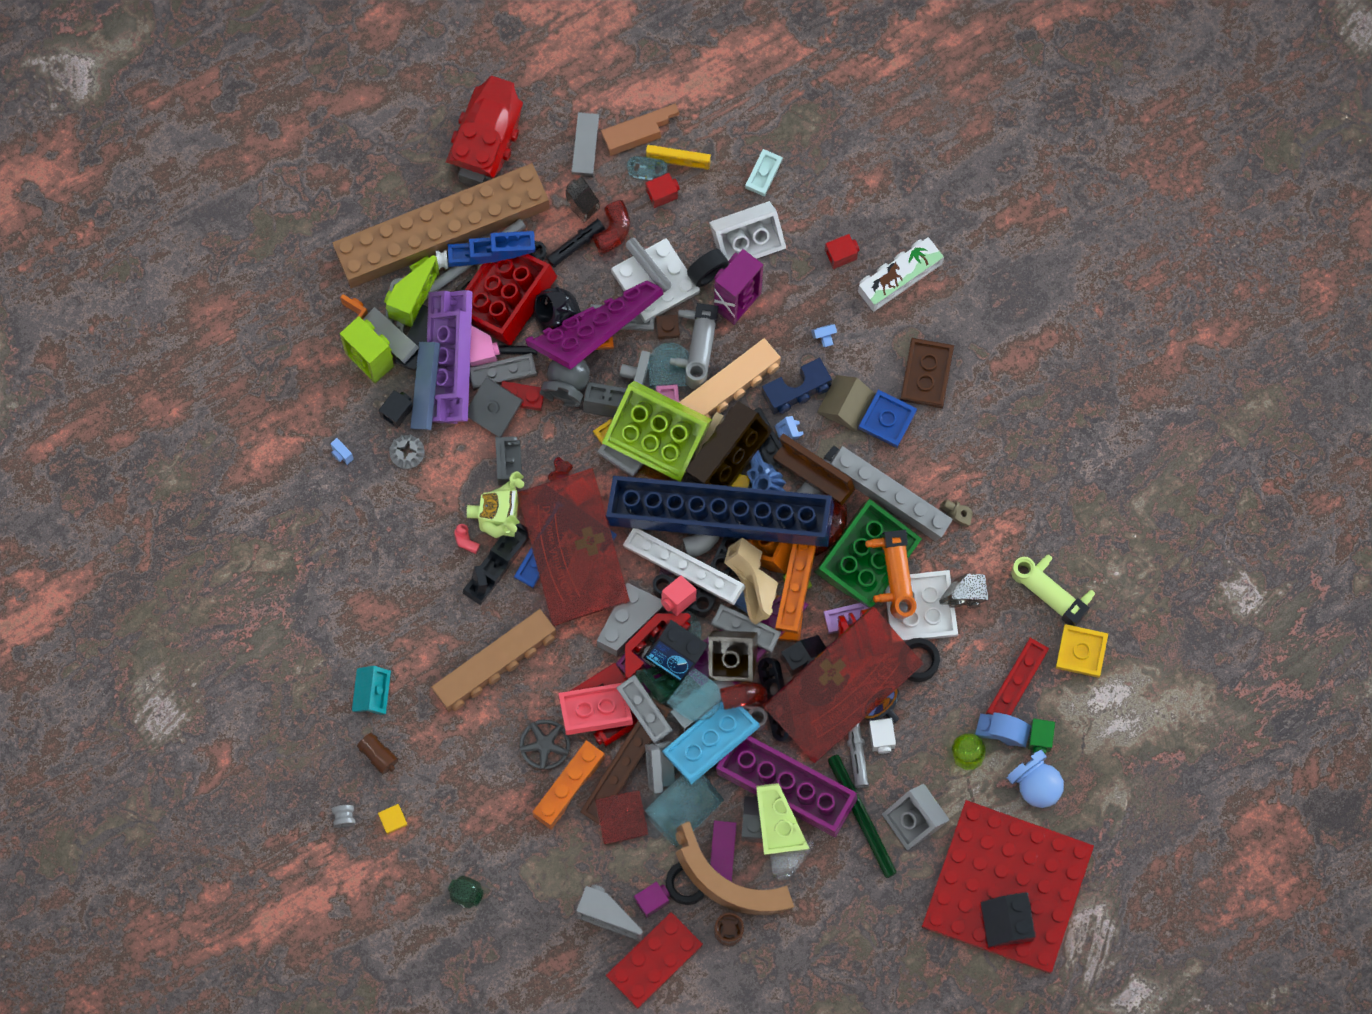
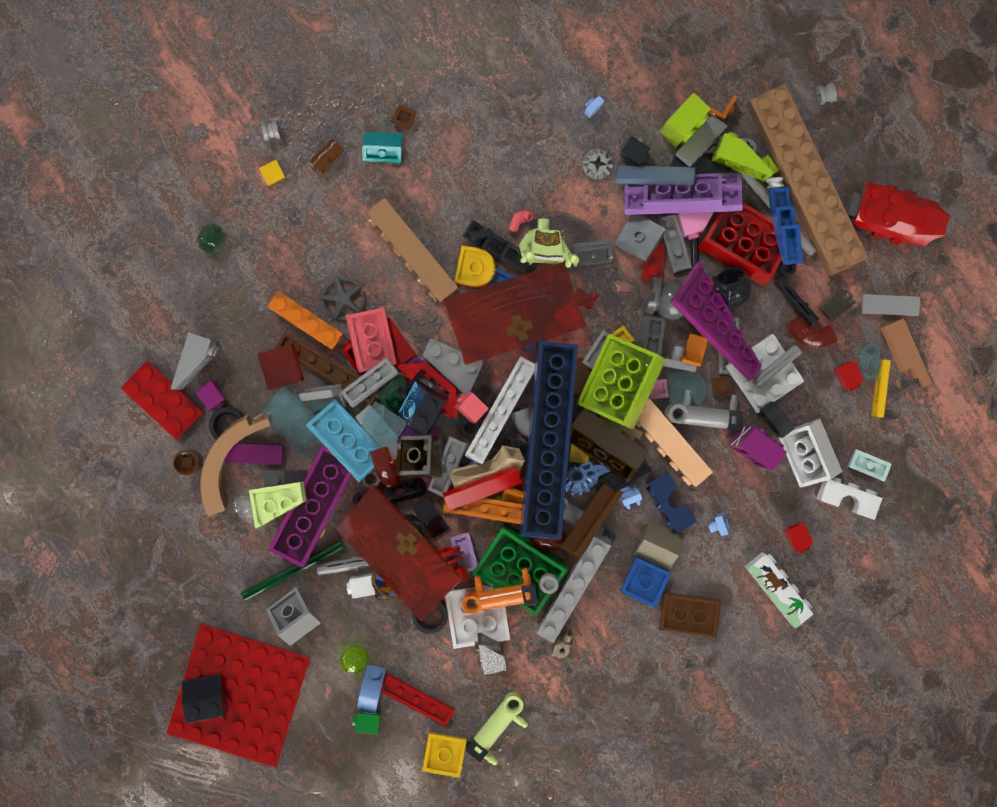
camera: 95 degrees right, 15 degrees up
light blue tile [1007,750,1064,808] -> none
none -> reddish brown plate [391,104,417,131]
none -> tile [443,466,522,511]
none -> yellow tile [454,245,496,287]
none -> light grey tile [539,573,559,594]
none -> orange bracket [682,333,708,367]
none -> light grey wheel [816,83,837,105]
none -> white arch [816,477,882,520]

